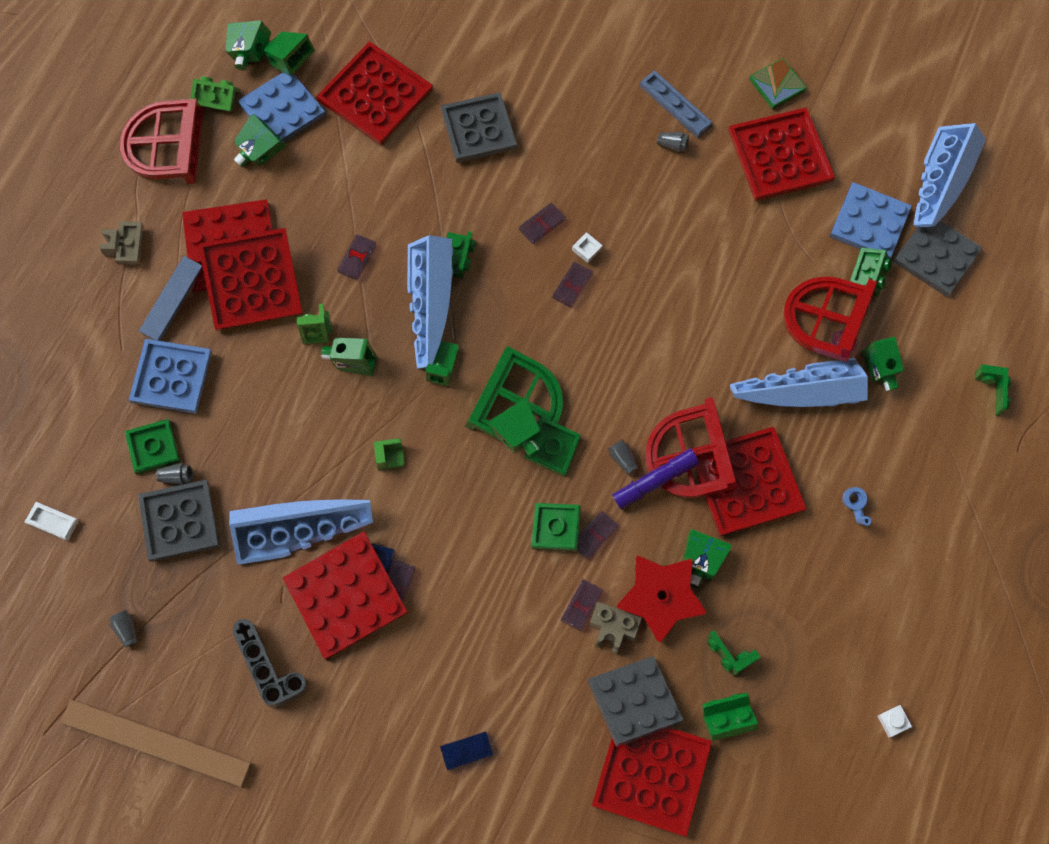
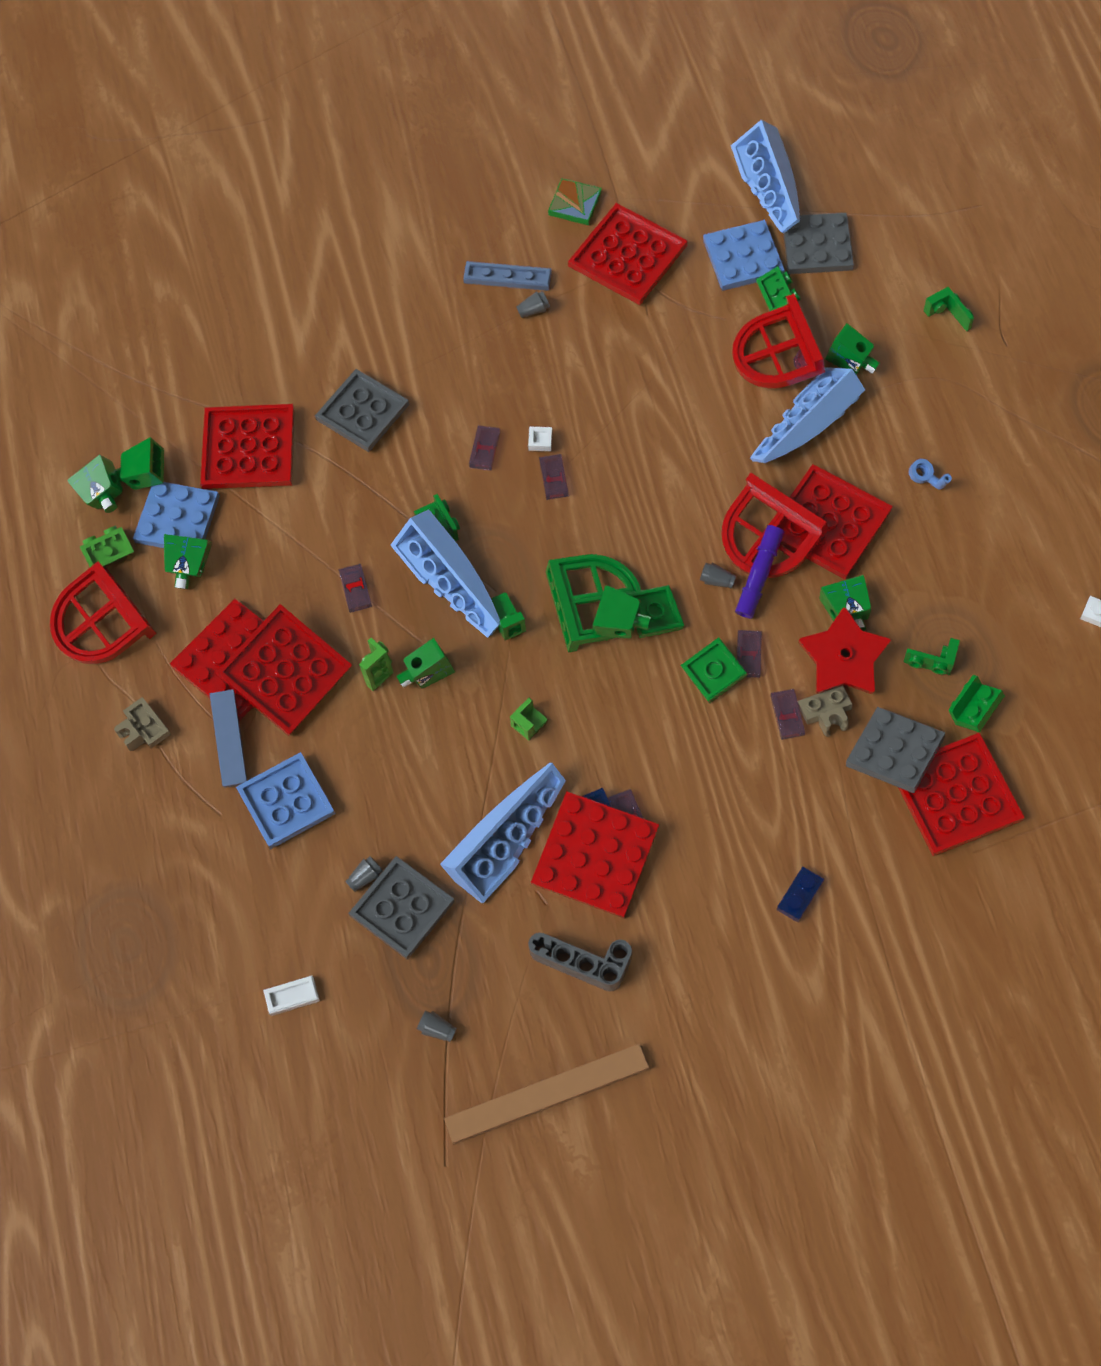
camera: 30 degrees left, 5 degrees down
green tile [124,419,181,475] -> none

